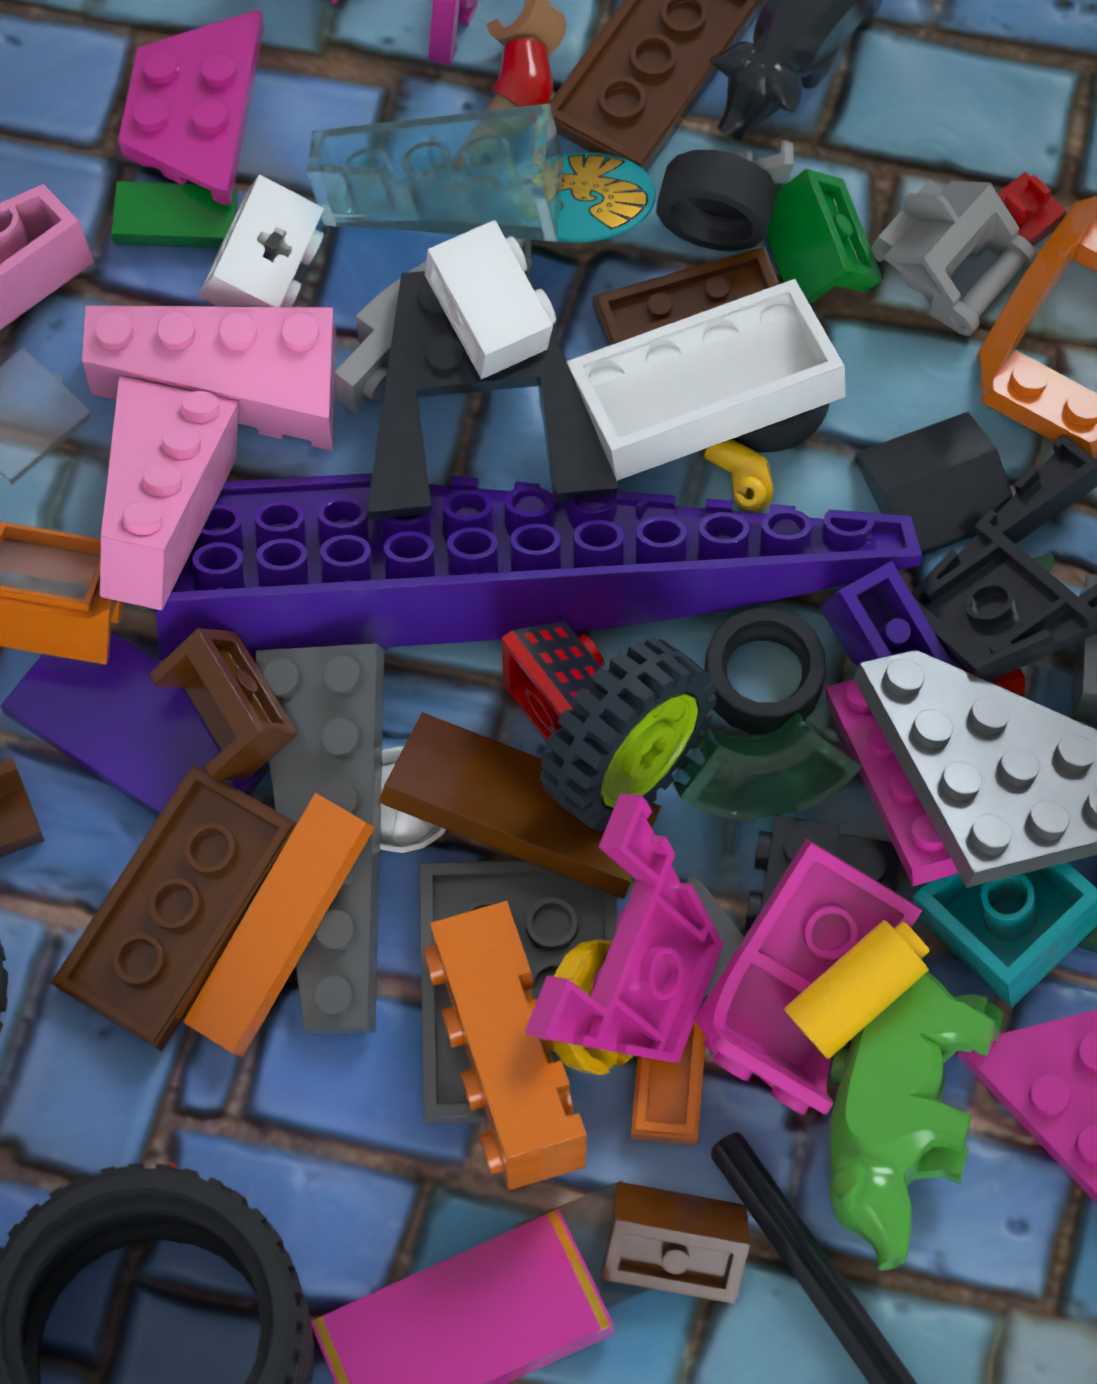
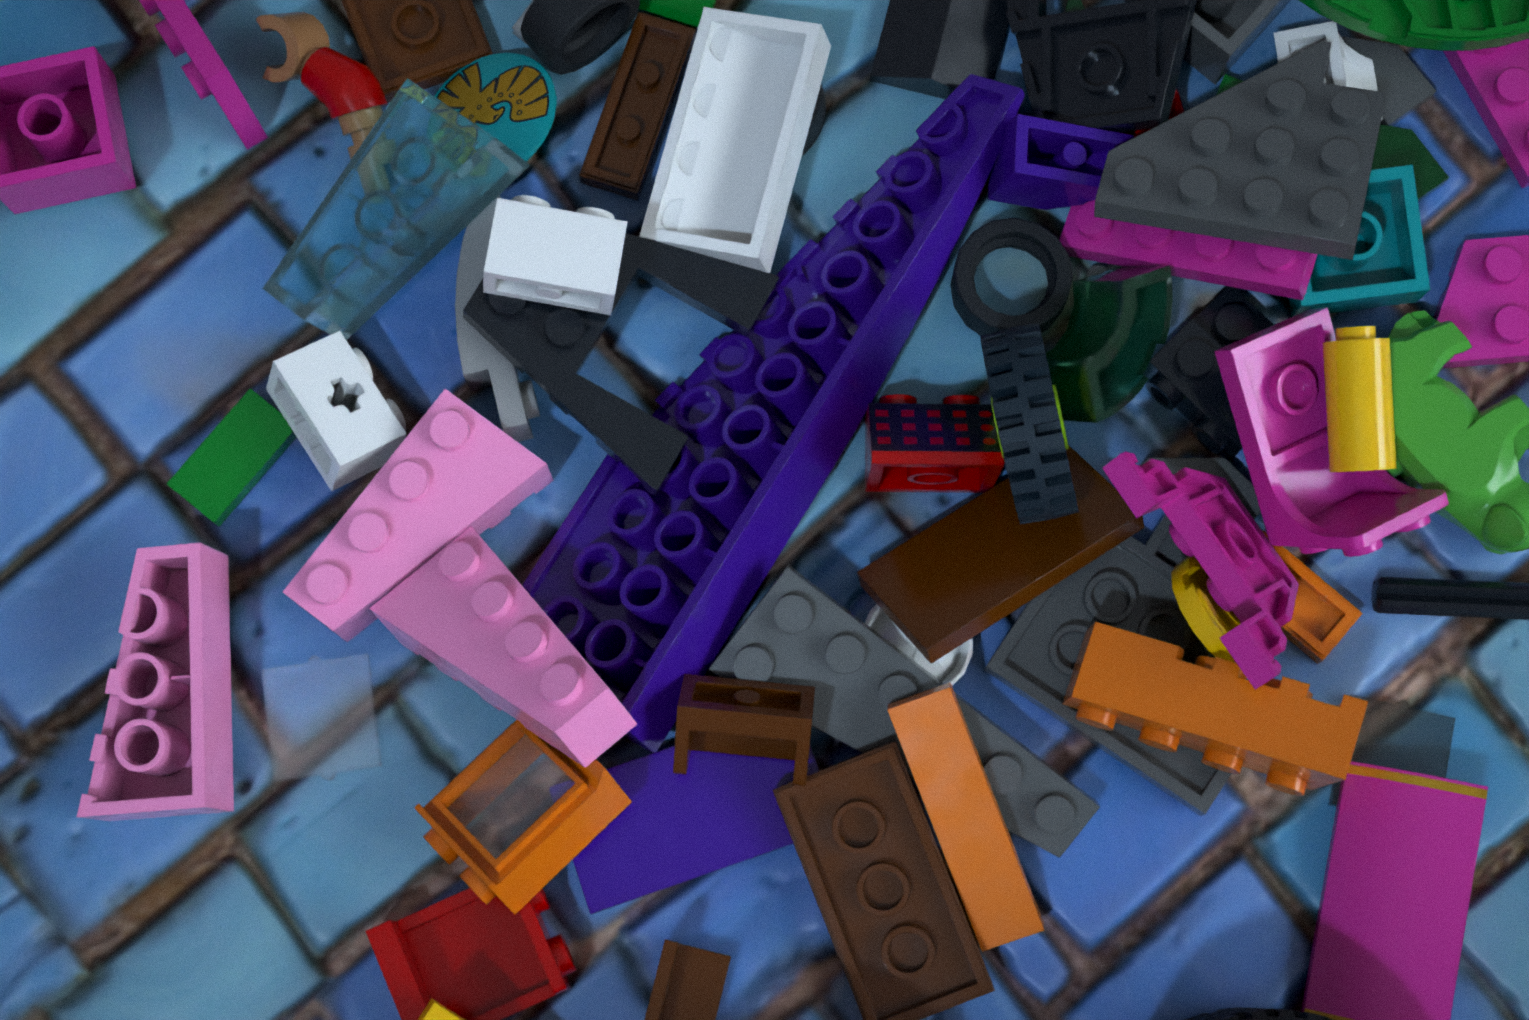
camera: 55 degrees left, 10 degrees up
dark pink wing [118,11,264,205] -> none
reddish brown panel [602,1182,750,1304] -> none
yellow arm [704,439,774,513] -> none

